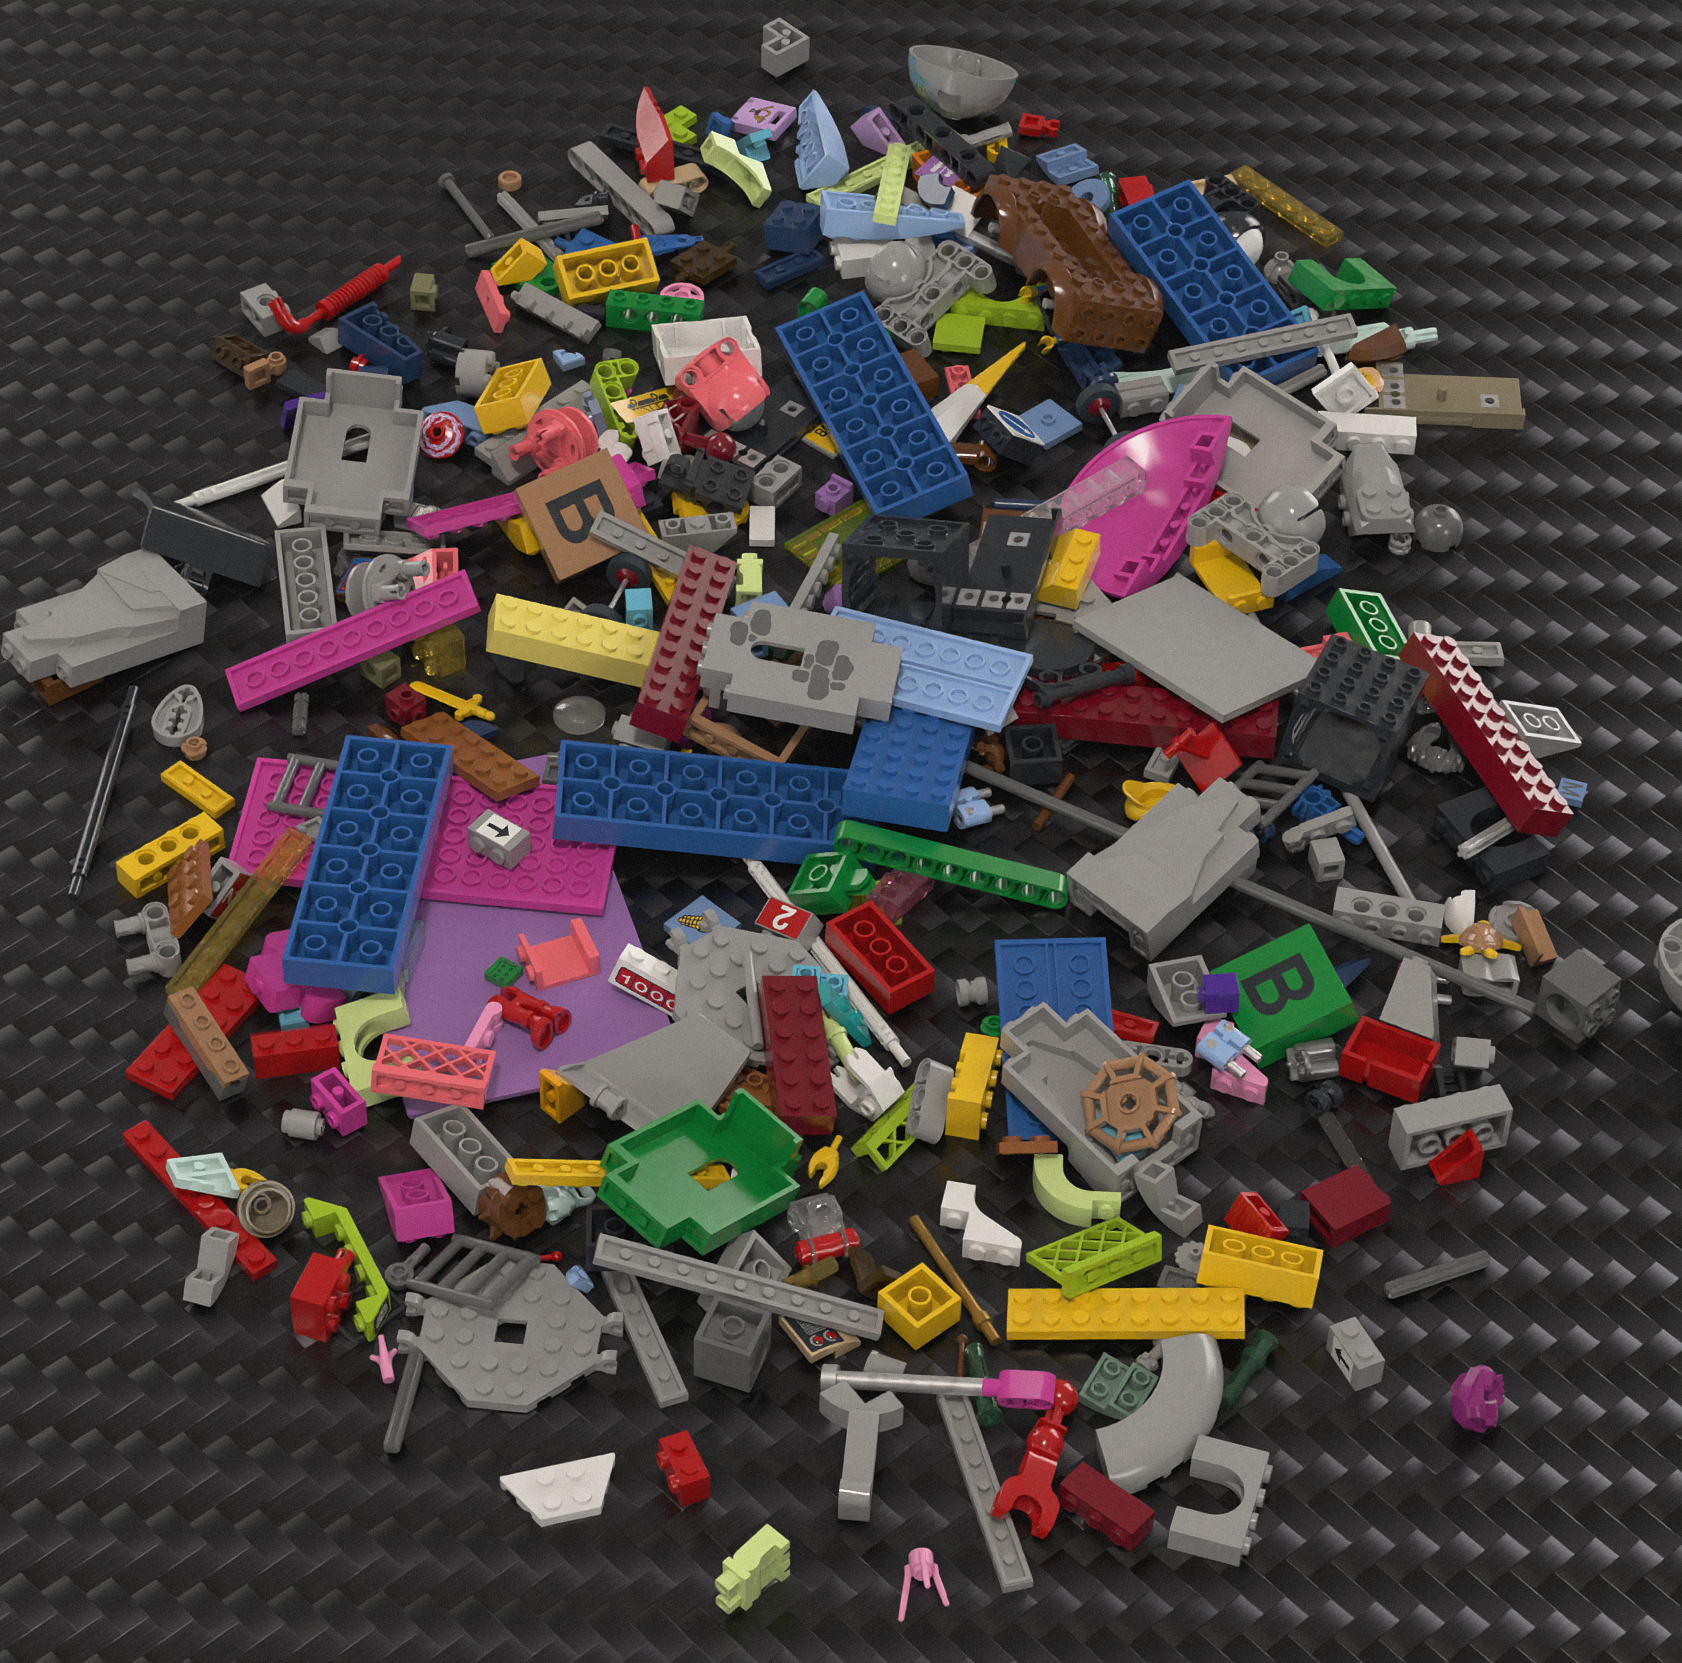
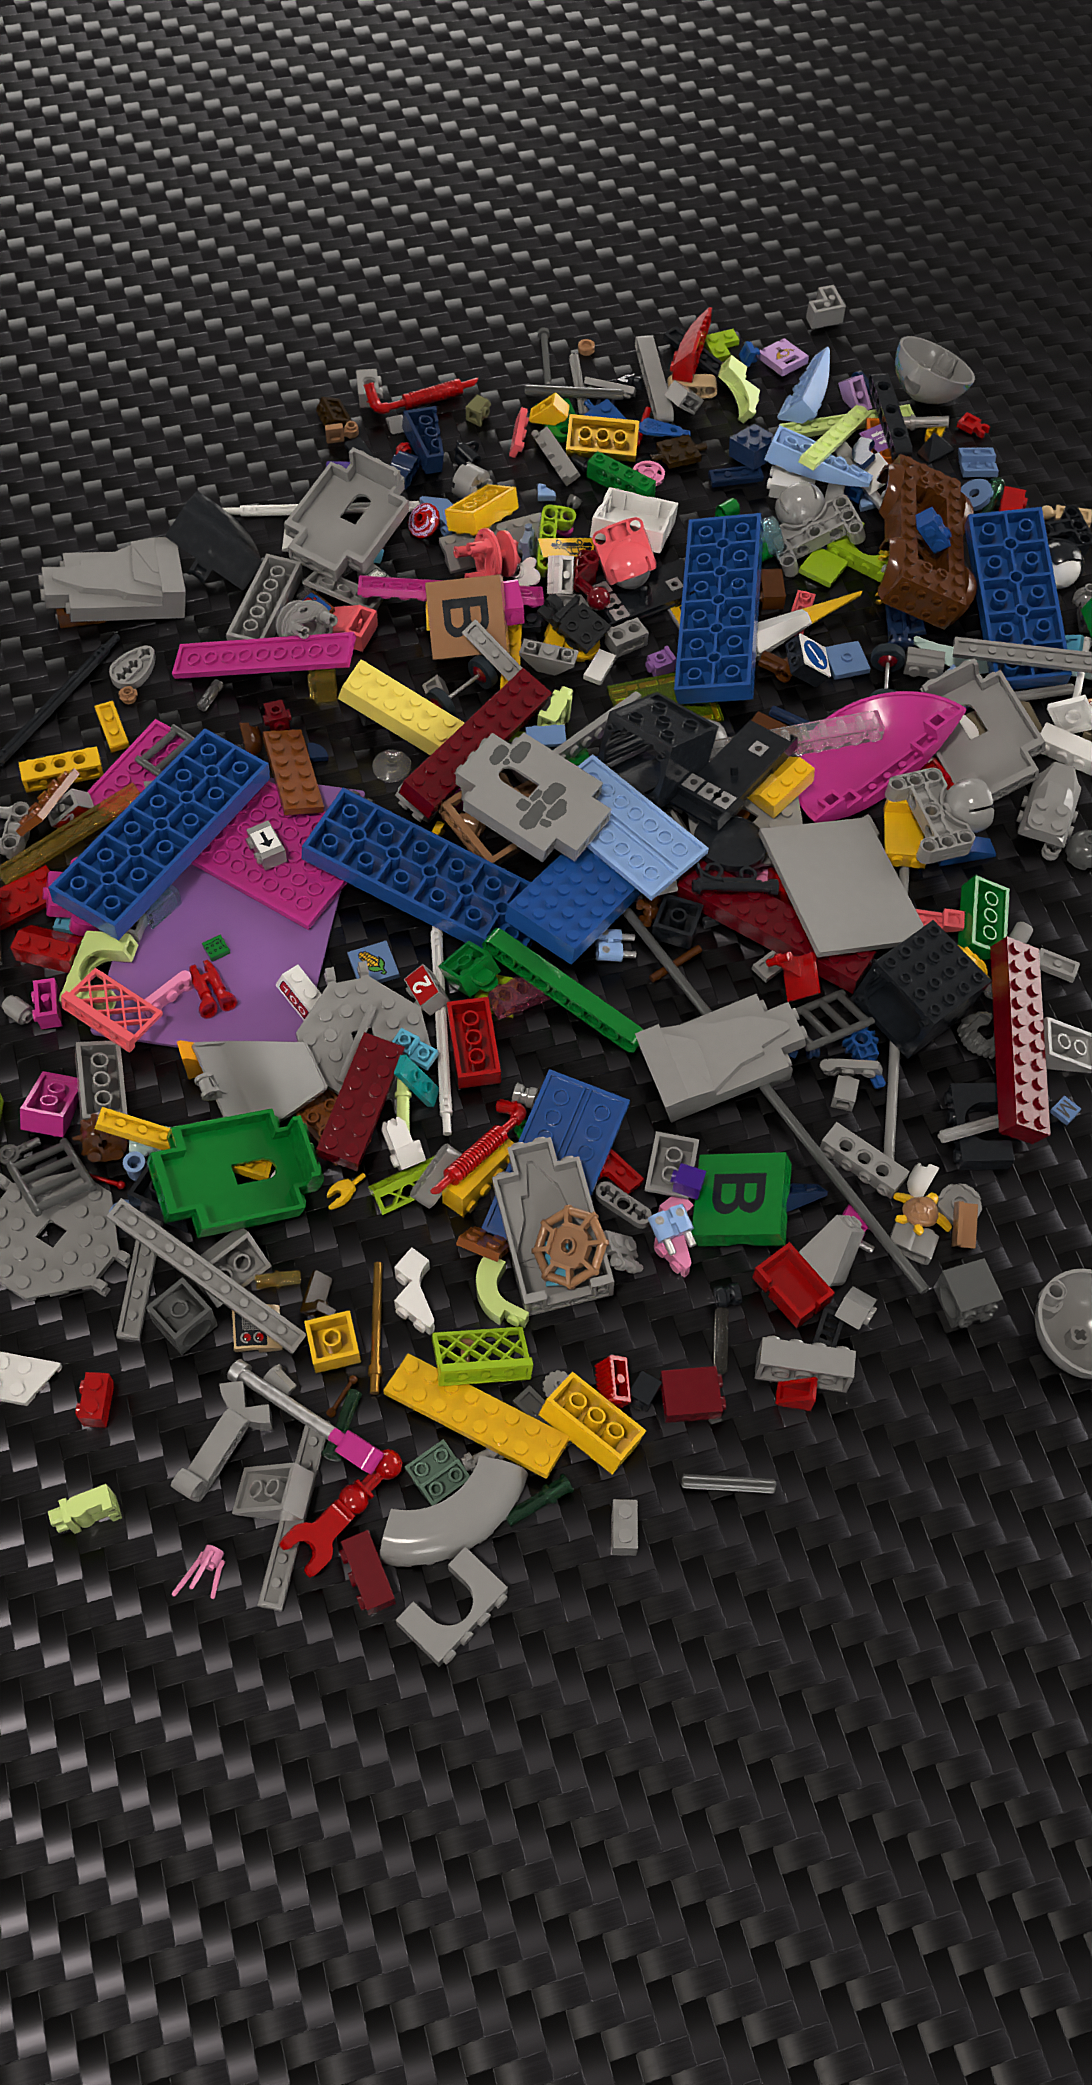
camera: 25 degrees right, 15 degrees up
olive brick [360,650,401,689] -> none
yellow sword [410,681,495,721] -> none
coral panel [515,917,600,991] -> none
medium azure brick [625,588,653,630] -> none
medium azure slope [736,128,772,162] -> none
clear piece [787,1193,860,1266] -> none
yellow piece [1122,780,1175,821] -> none
light grey brick [1134,1158,1203,1238] -> none
flat silver piece [1285,1037,1339,1082] -> none
magenta helmet [1451,1365,1505,1433] -> none
none -> light blue brick [123,1151,147,1181]
none -> light grey slope [232,1463,314,1521]
none -> red piece [430,1099,527,1194]
none -> clear light blue tile [760,516,784,555]
none -> blue brick [915,507,952,554]

